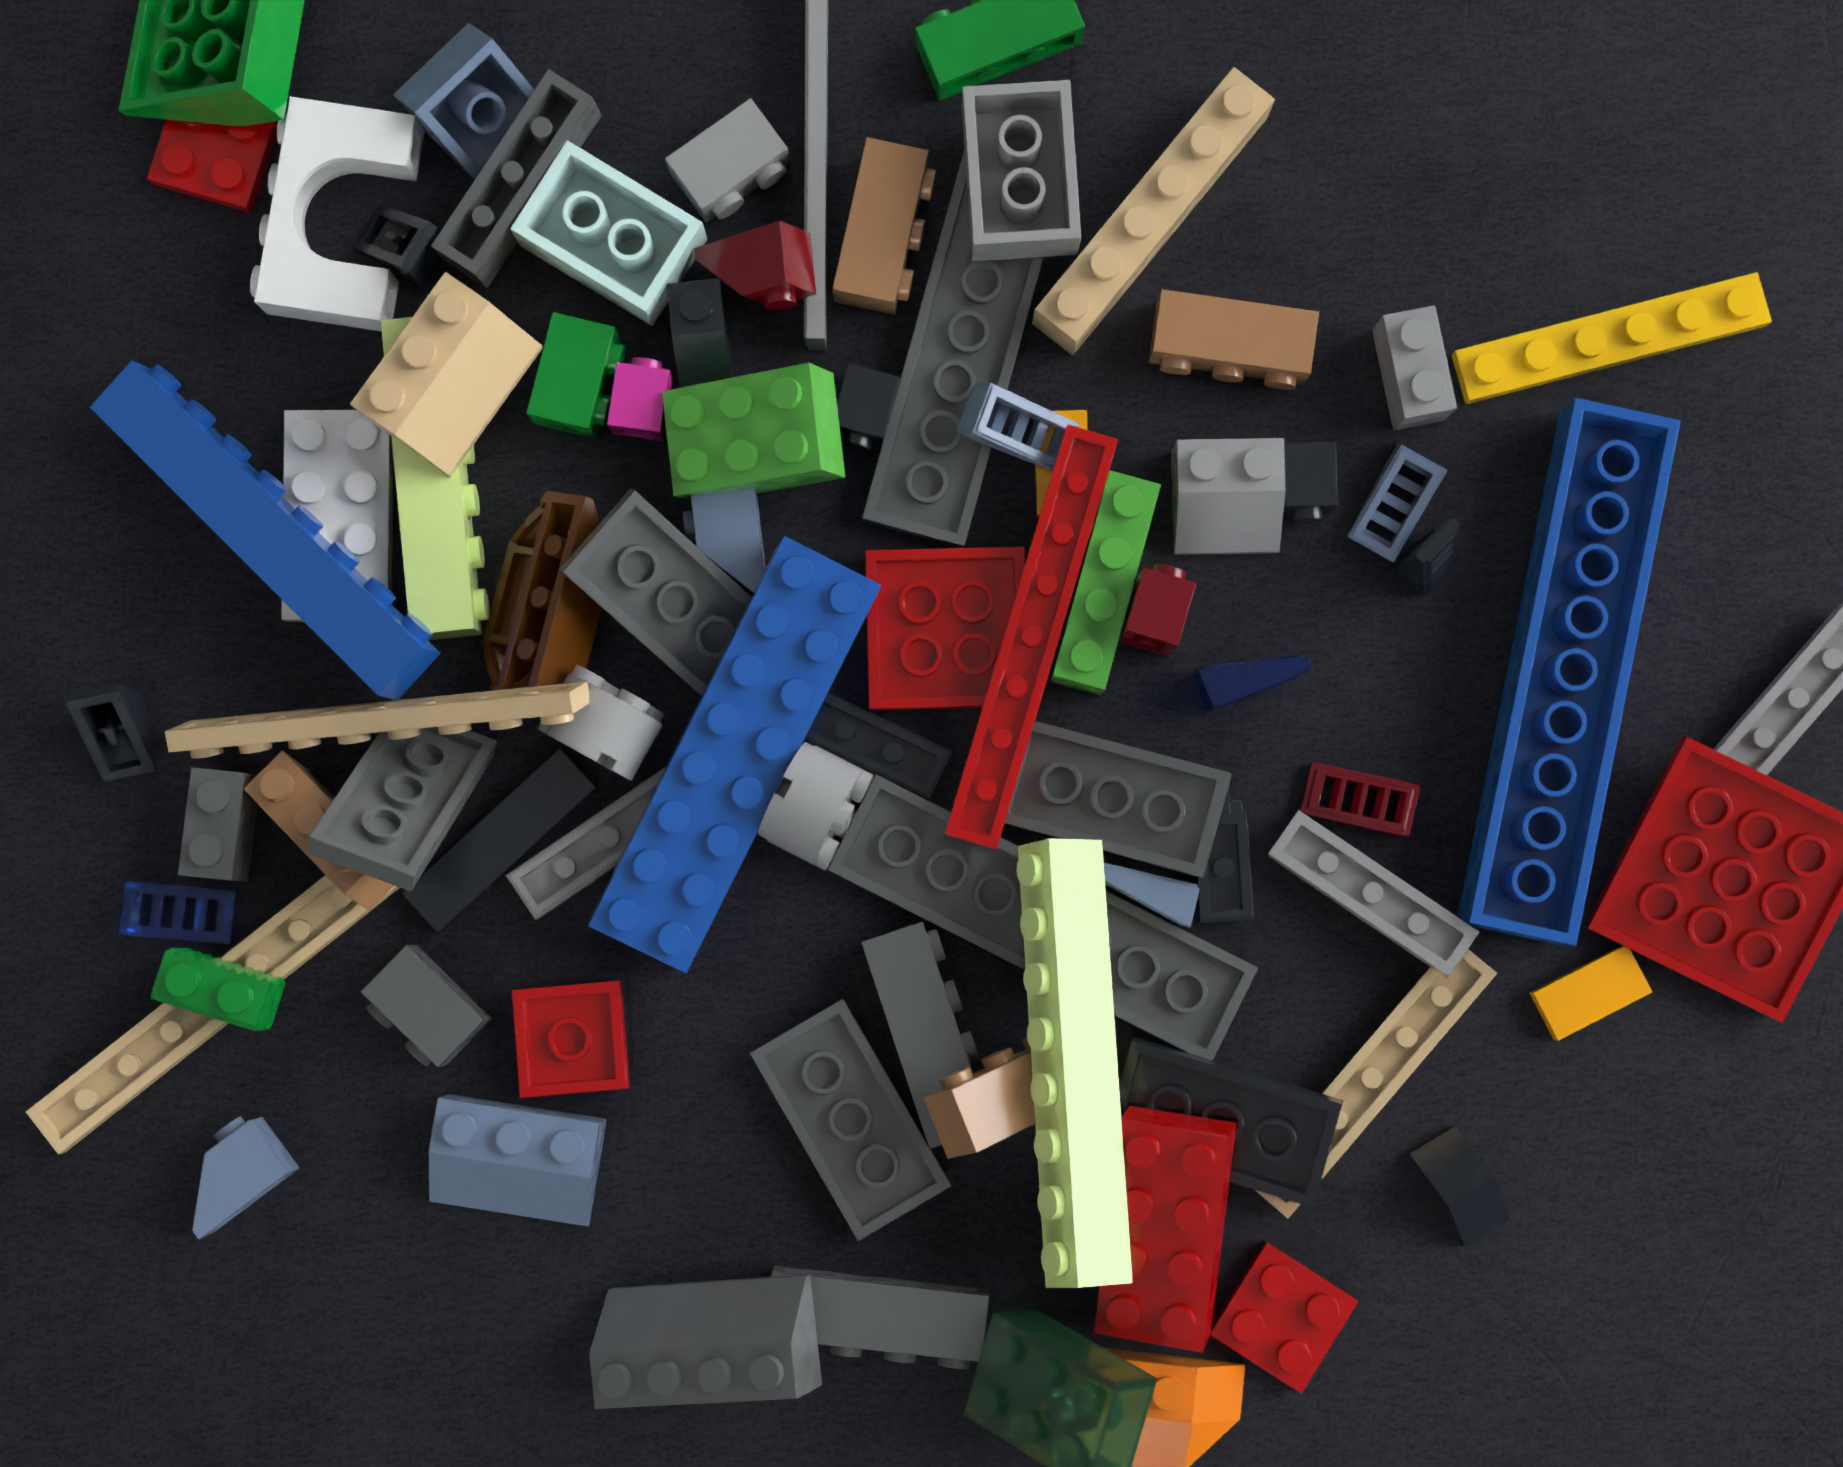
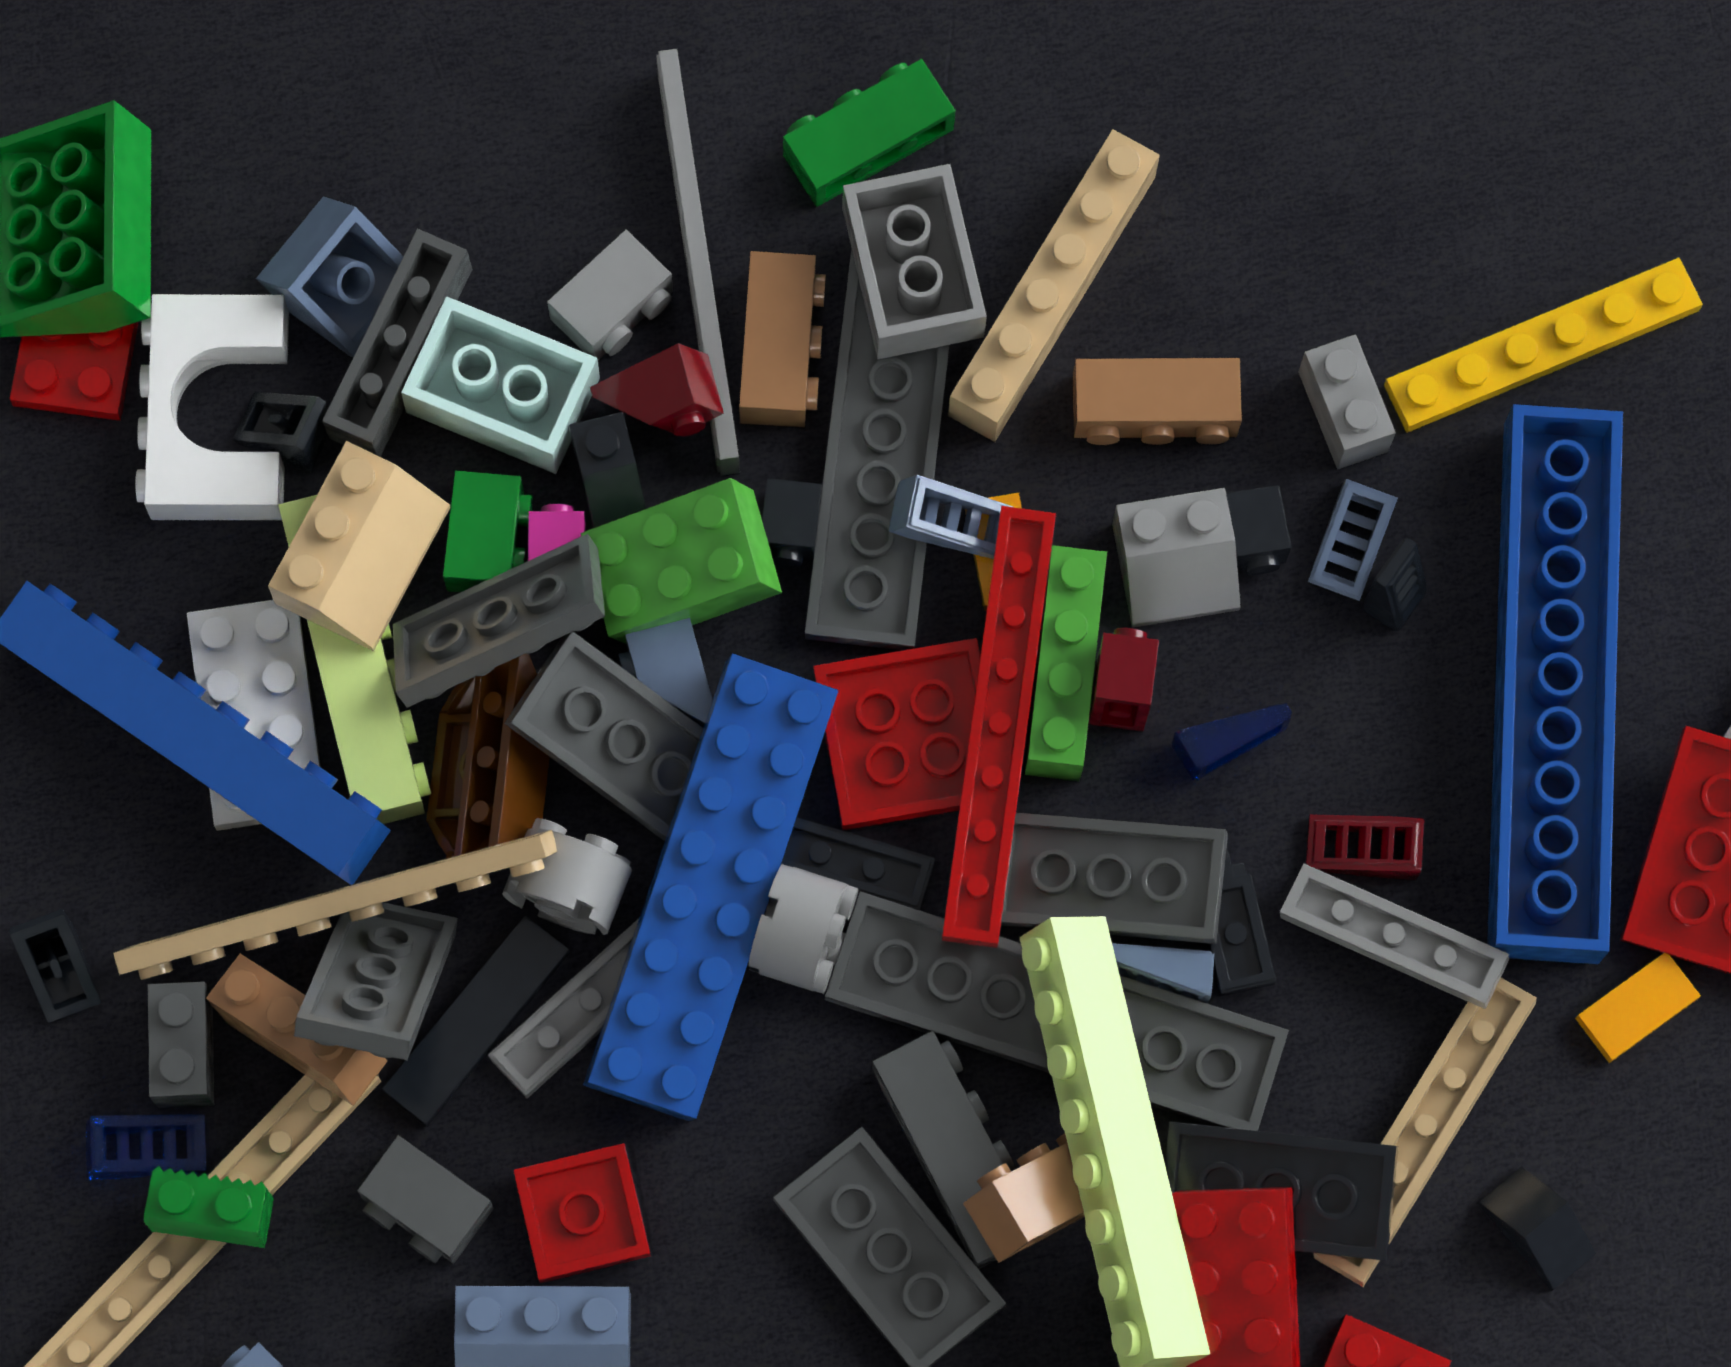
camera: 10 degrees left, 10 degrees down
none -> dark grey plate [393,534,605,708]

